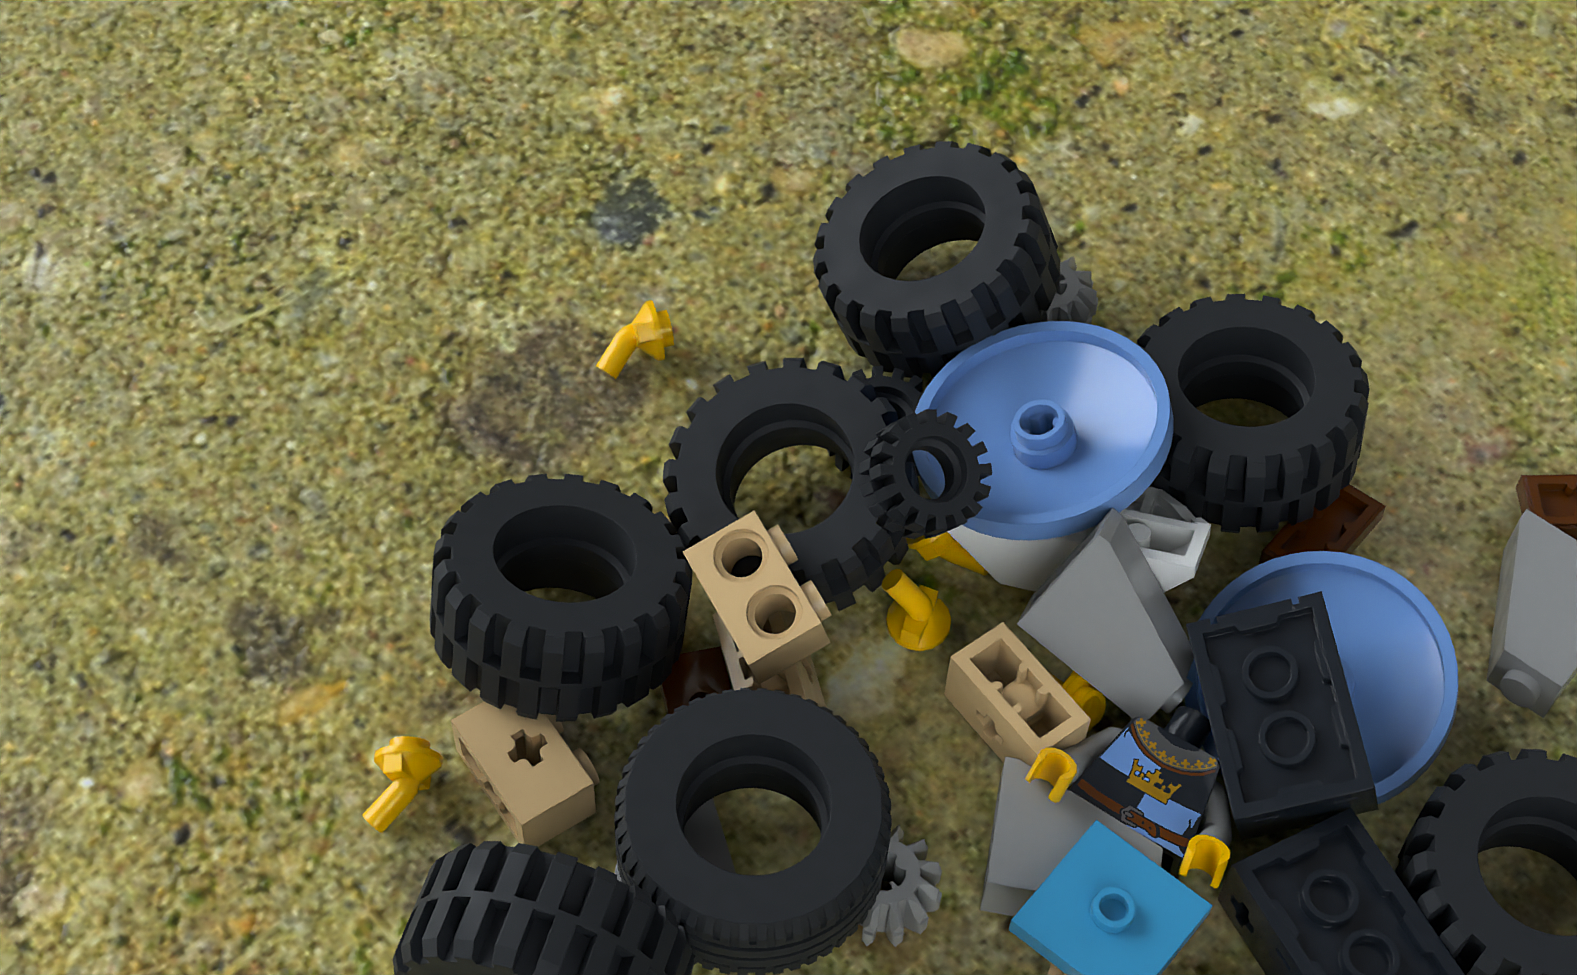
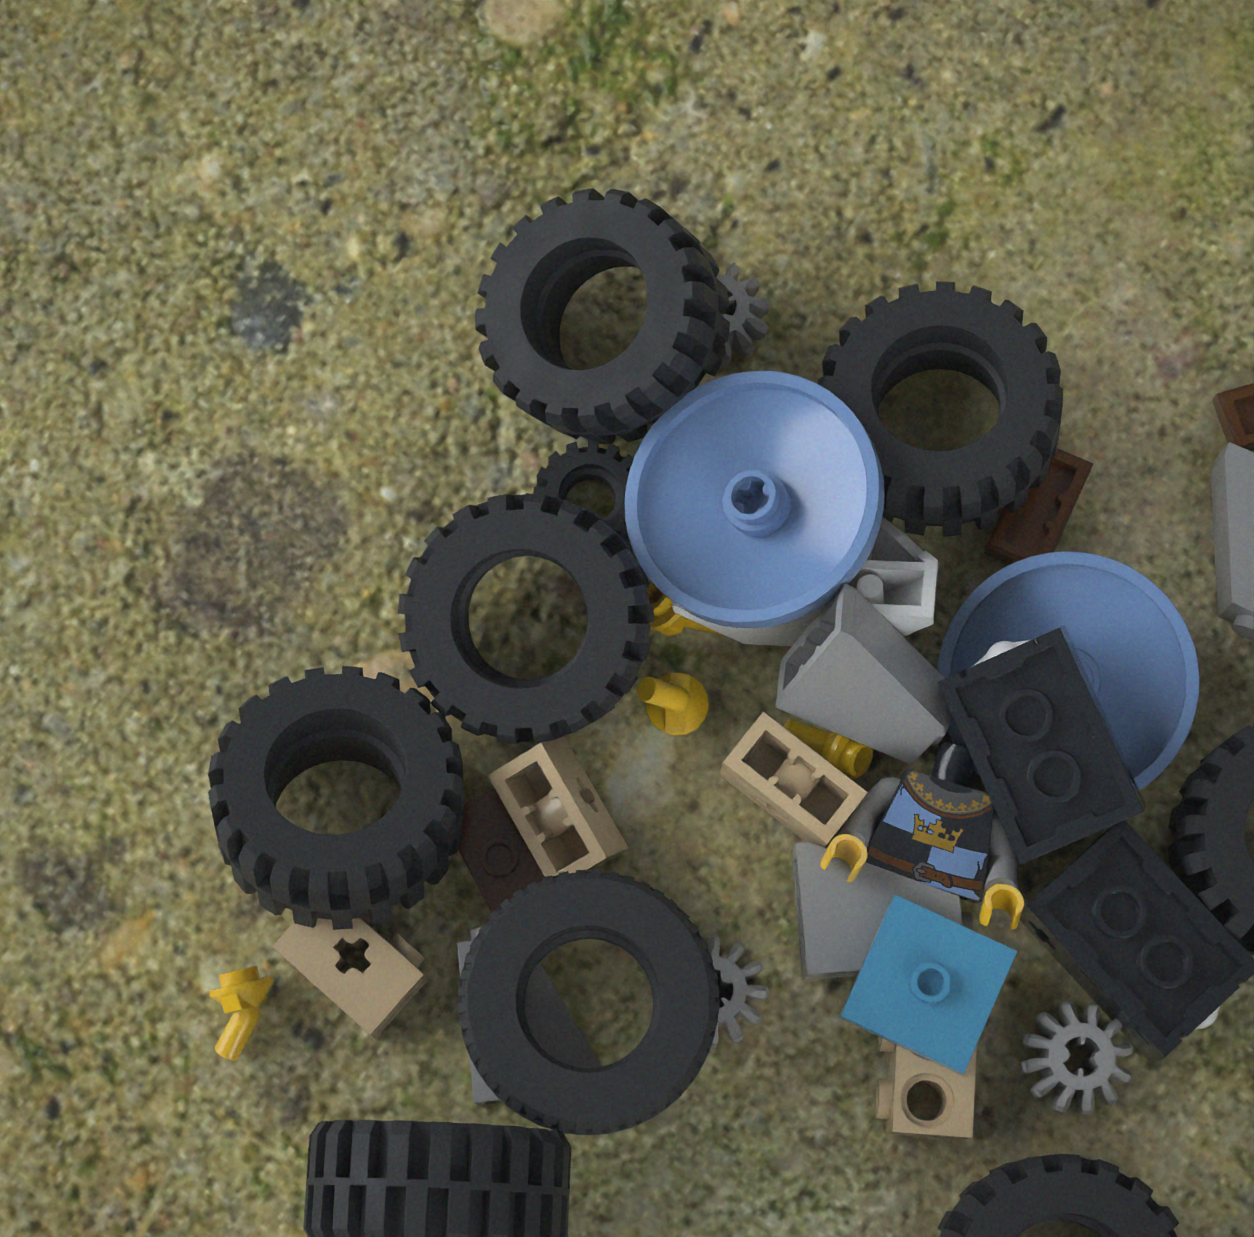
camera: 15 degrees left, 20 degrees up
yellow plate [596,300,674,379] -> none
tan brick [683,511,832,684] -> none
black tyre [859,409,992,539] -> none

